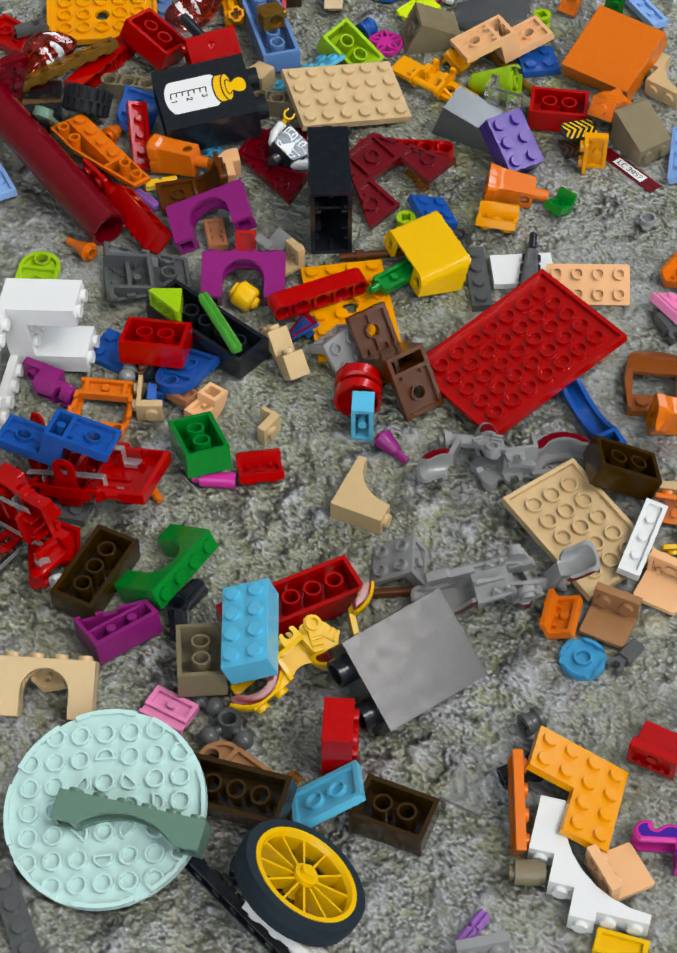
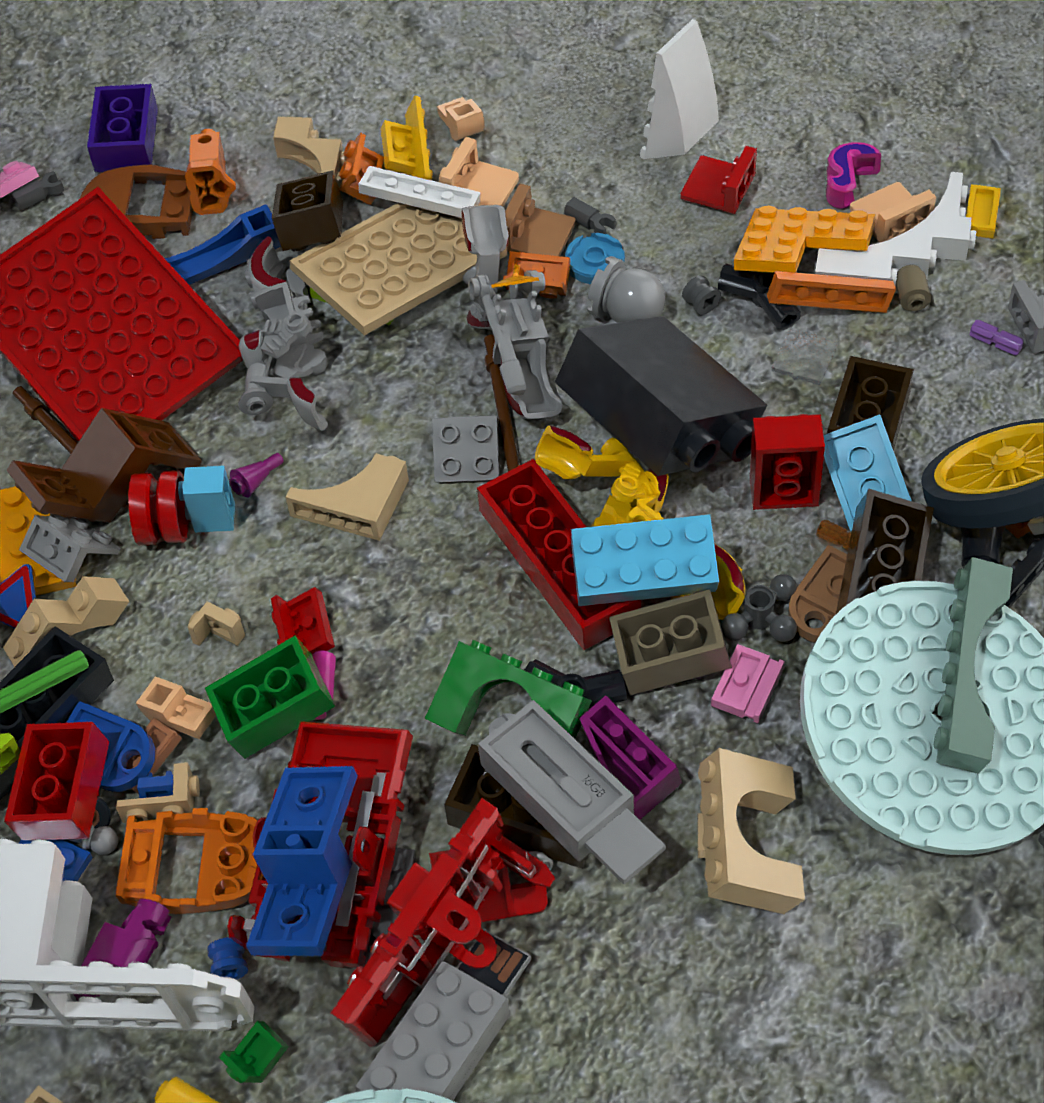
camera: 90 degrees left, 5 degrees up
none -> light grey piece [478,700,666,884]
none -> light orange piece [491,264,539,288]
none -> light grey tile [587,256,666,323]

